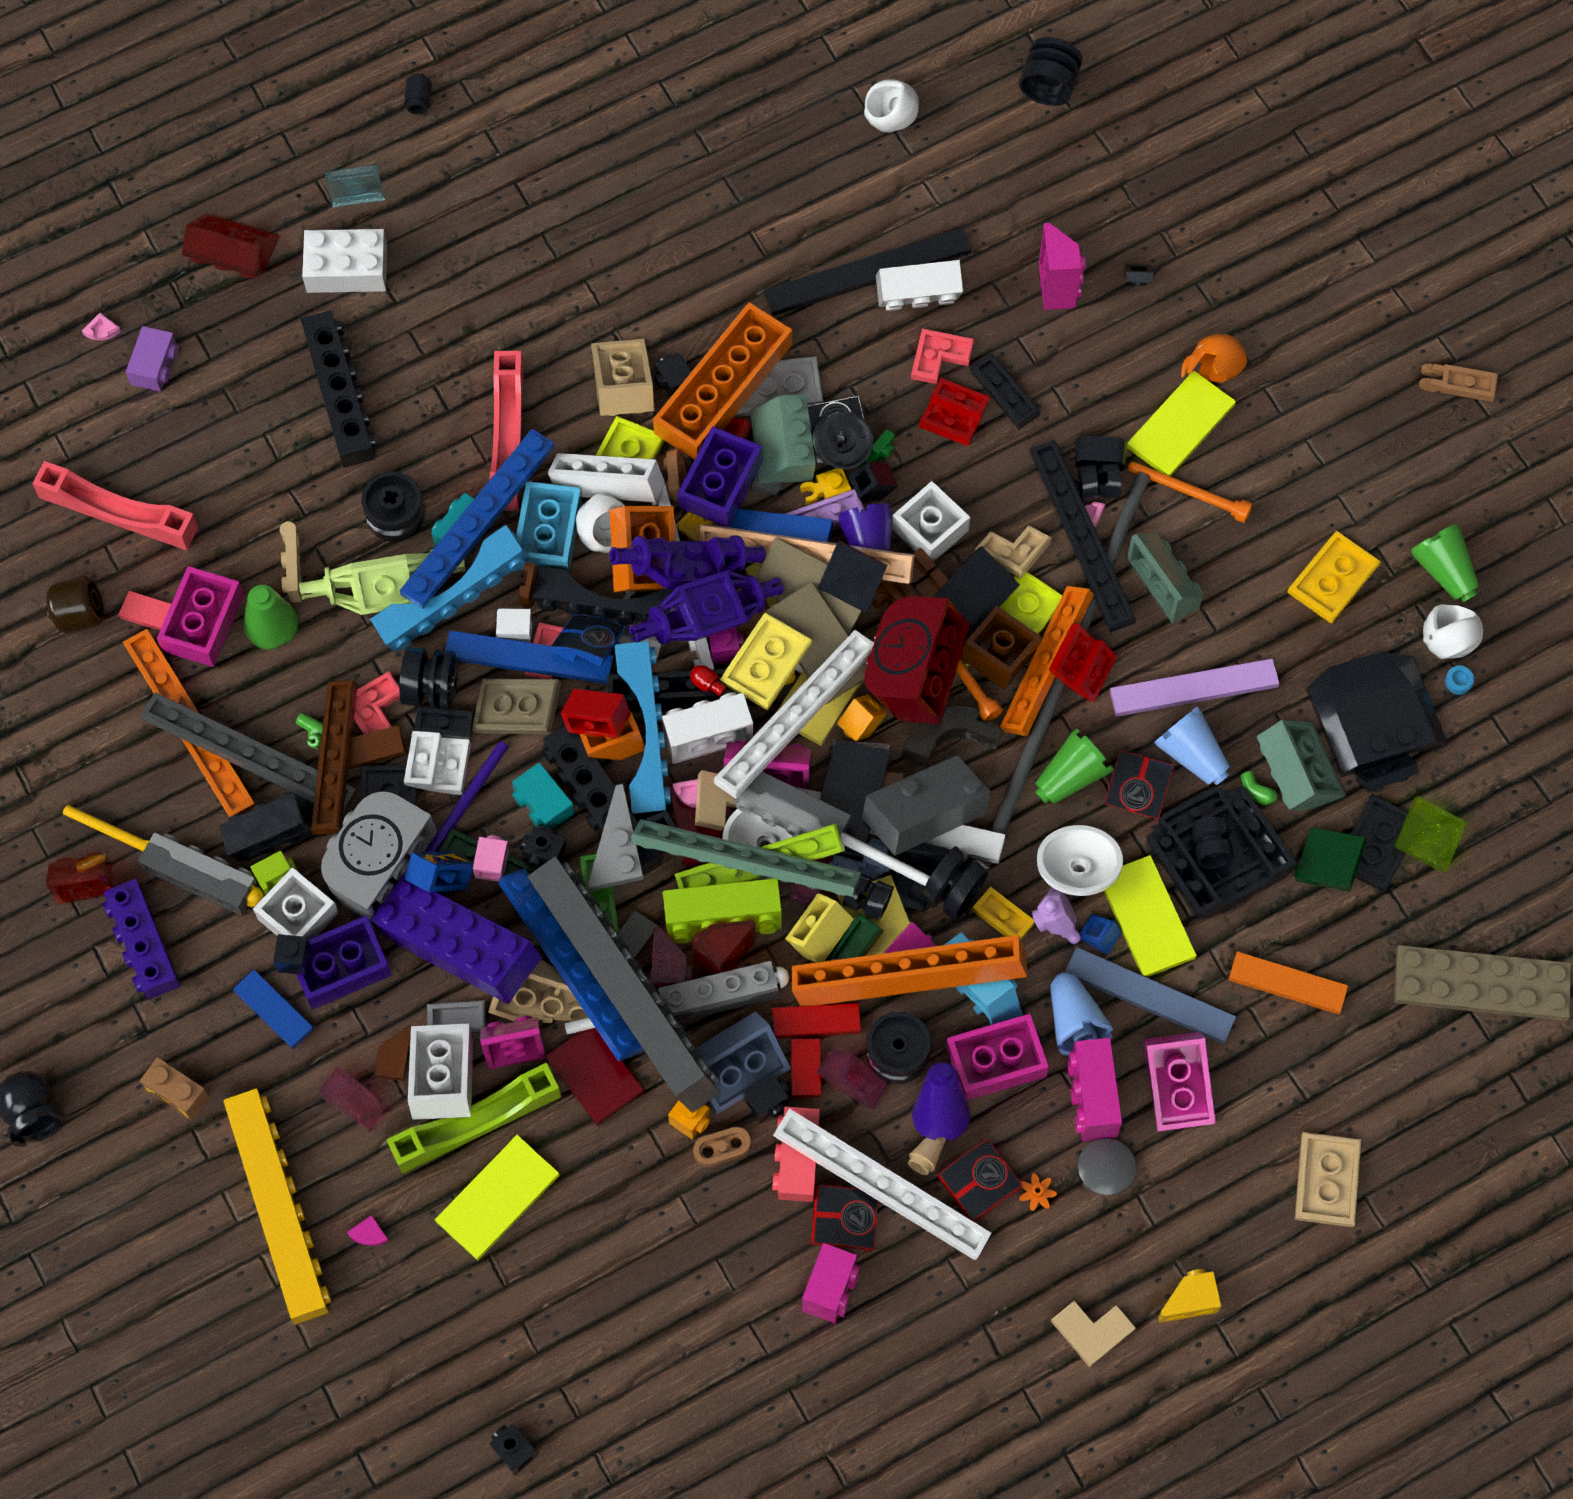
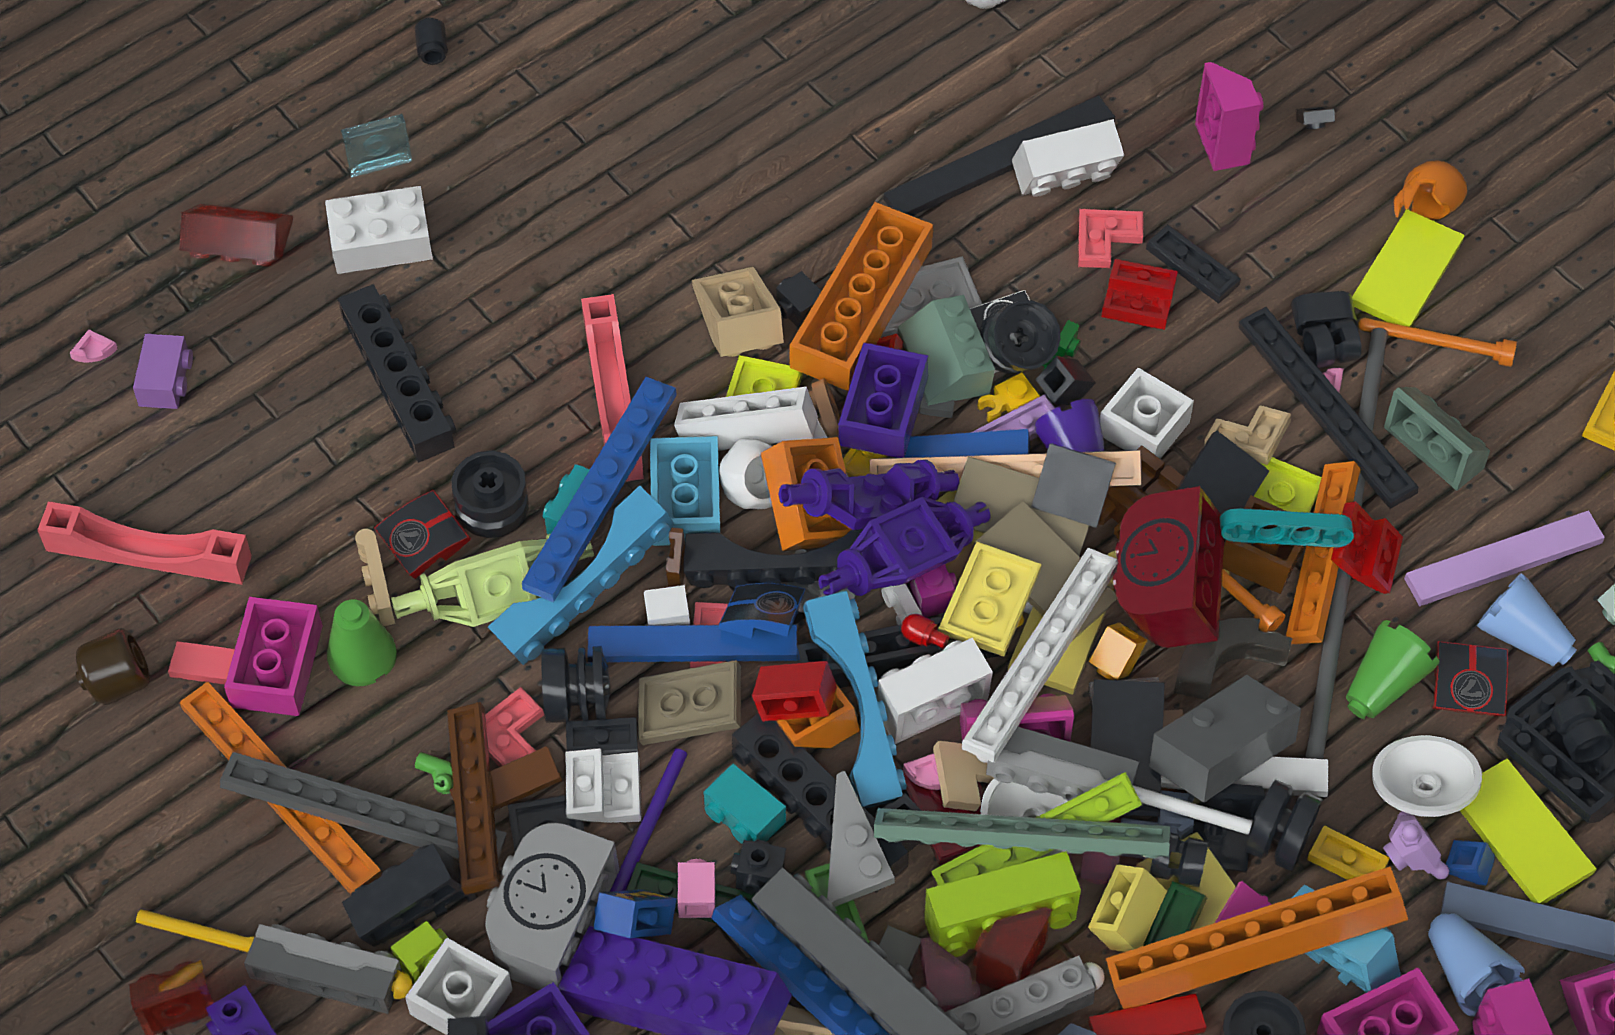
camera: 10 degrees left, 10 degrees down
none -> black slope [374,490,472,579]
none -> teal beam [1220,508,1354,547]

